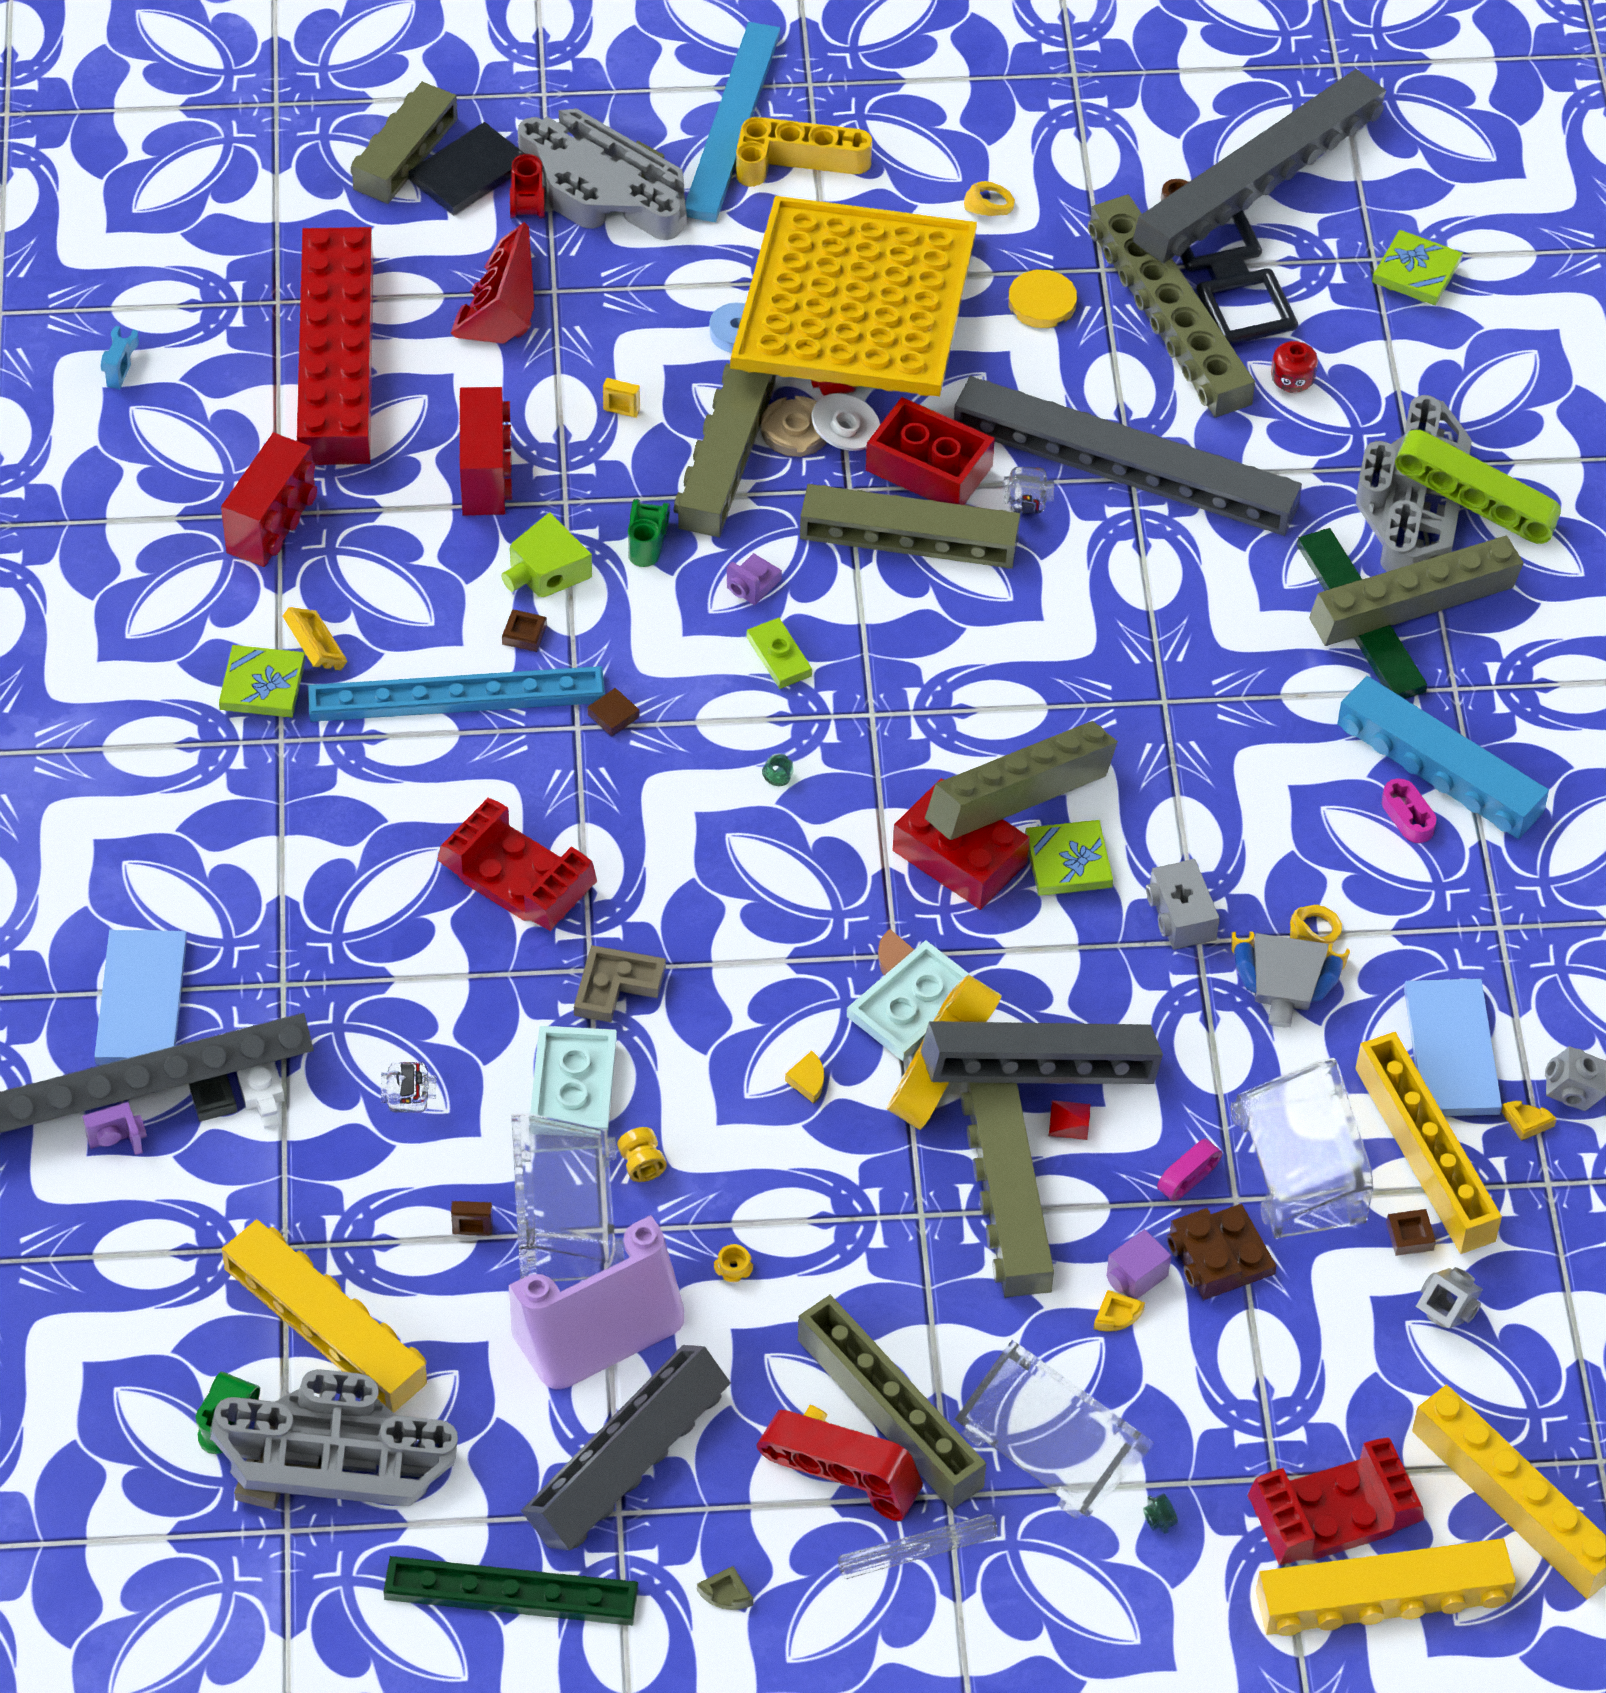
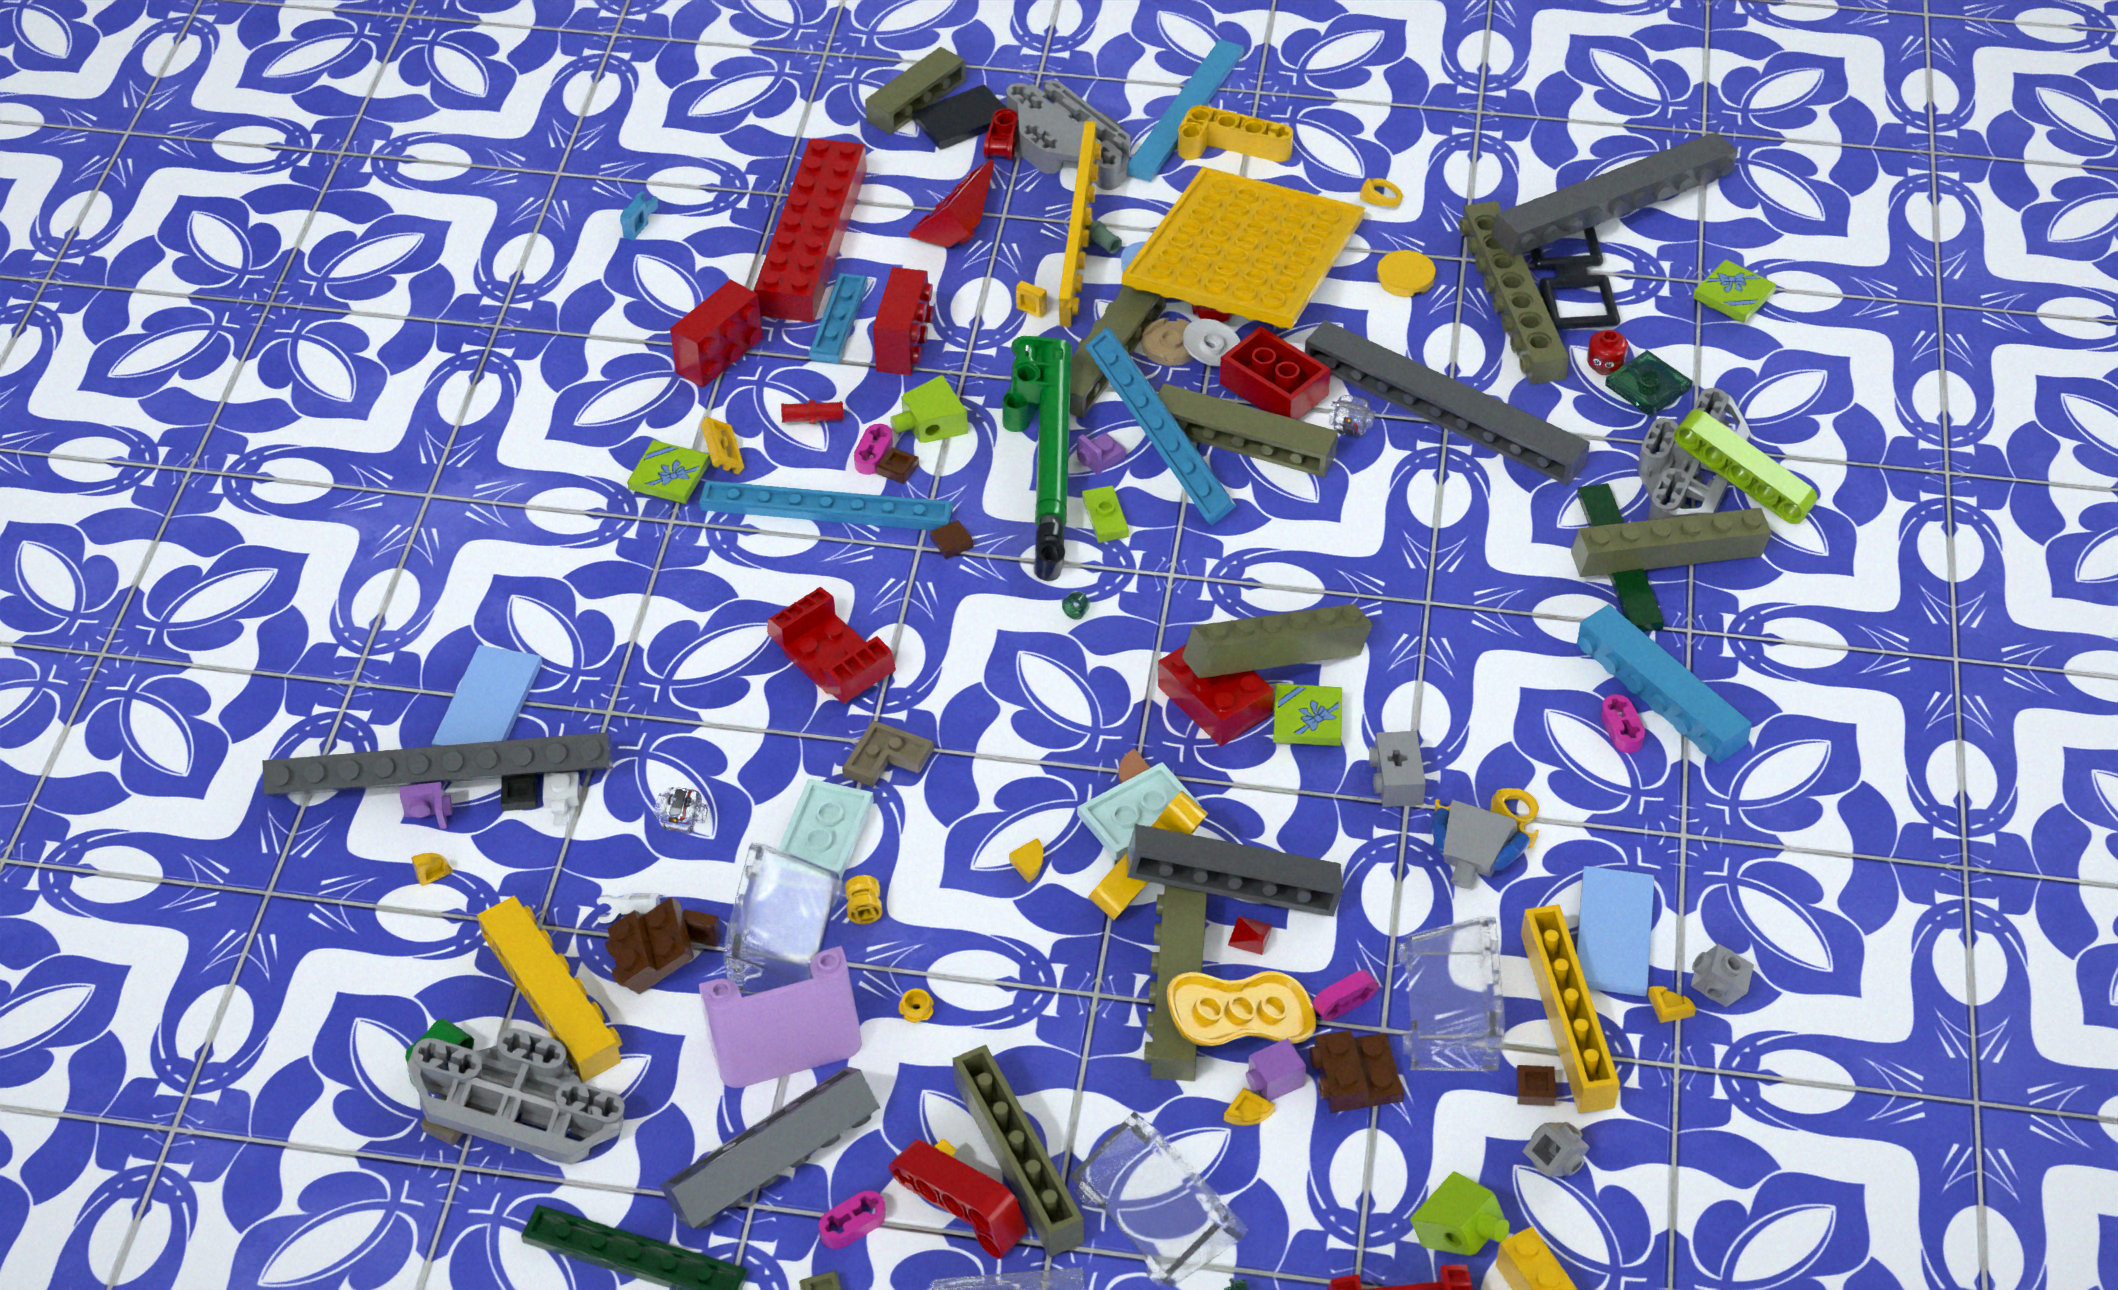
camera: 15 degrees right, 5 degrees down
none -> yellow tile [411,853,453,886]
none -> white plate [597,893,660,923]
none -> reddish brown plate [605,897,694,994]
none -> red pin [781,400,843,424]
none -> dark azure tile [809,273,868,364]
none -> dark pink beam [819,1190,886,1249]
none -> dark pink beam [854,423,893,475]
none -> green piece [1009,336,1072,581]
none -> yellow plate [1058,121,1102,327]
none -> sand green pin [1085,219,1122,254]
none -> dark azure tile [1085,327,1236,526]
none -> yellow plate [1167,971,1316,1046]
none -> lime torso [1410,1171,1509,1256]
none -> plate [1605,350,1693,417]

